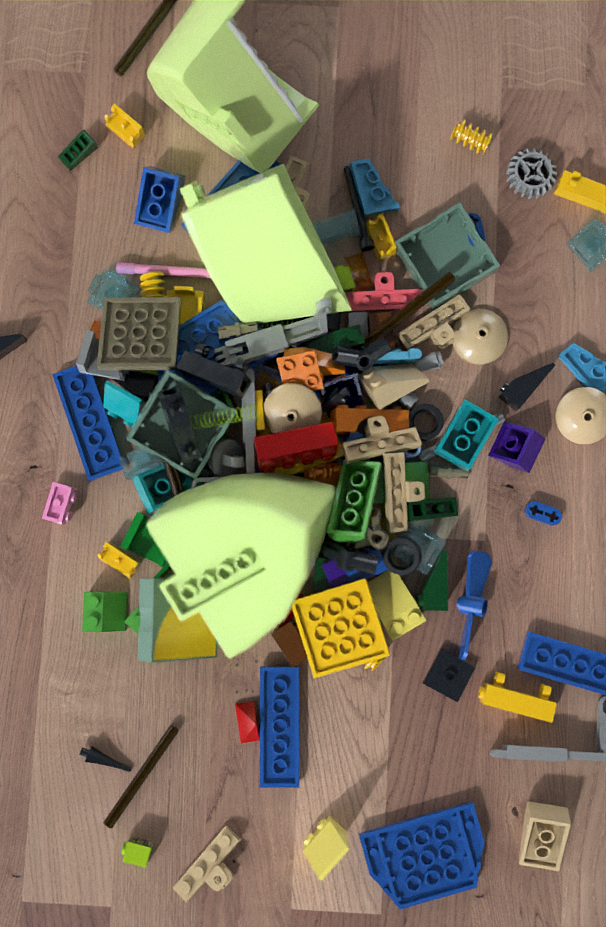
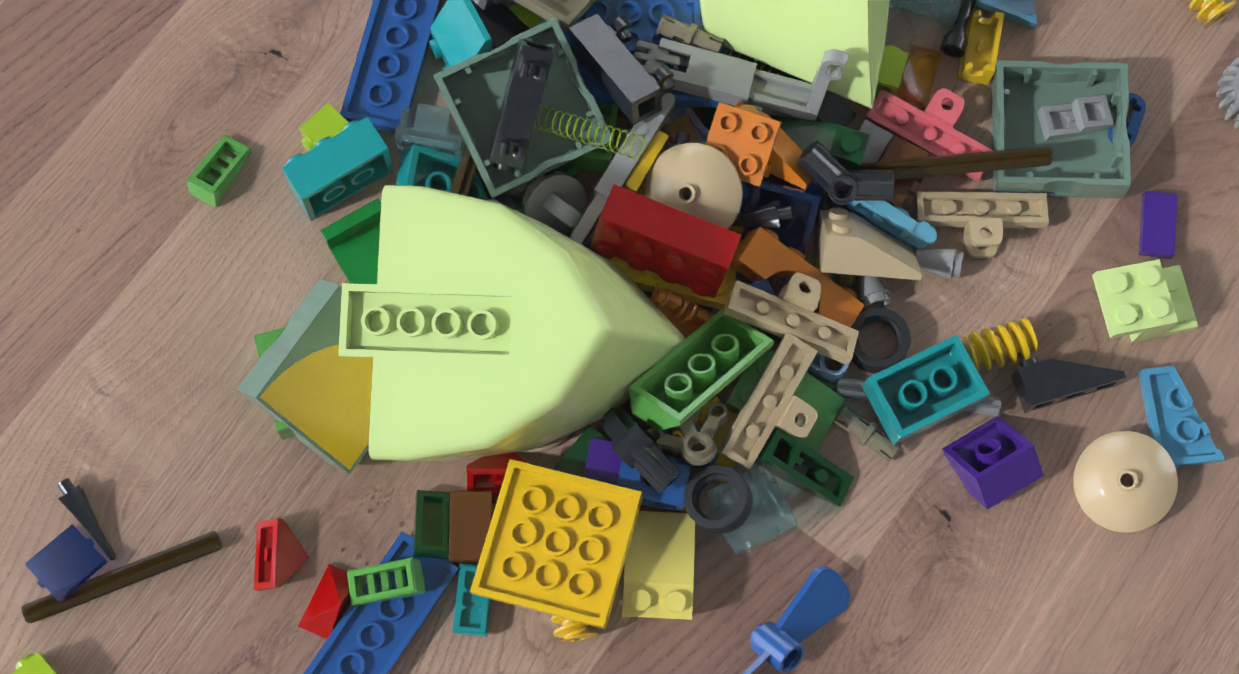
camera: 25 degrees right, 10 degrees down
bright pink bracket [42,482,77,525] -> none
bright green slope [82,591,127,632] -> none
yellow hinge [97,542,141,579] -> none
dark green slope [416,551,448,611] -> none
tan dish [452,309,508,365] -> none
blue beam [524,501,562,526] -> none
none -> clear blue piece [25,524,108,603]
none -> bright green slope [187,134,252,207]
none -> red slope [254,518,309,591]
none -> teal brick [281,117,394,221]
none -> lime brick [299,102,349,151]
none -> bright green slope [347,557,425,606]
none -> dark green tile [413,490,450,559]
none -> teal plate [452,564,491,637]
none -> yellow piece [962,318,1038,373]
none -> light grey slope [1037,95,1114,141]
none -> yellowish green bracket [1092,259,1198,343]
none -> dark purple tile [1139,190,1178,259]

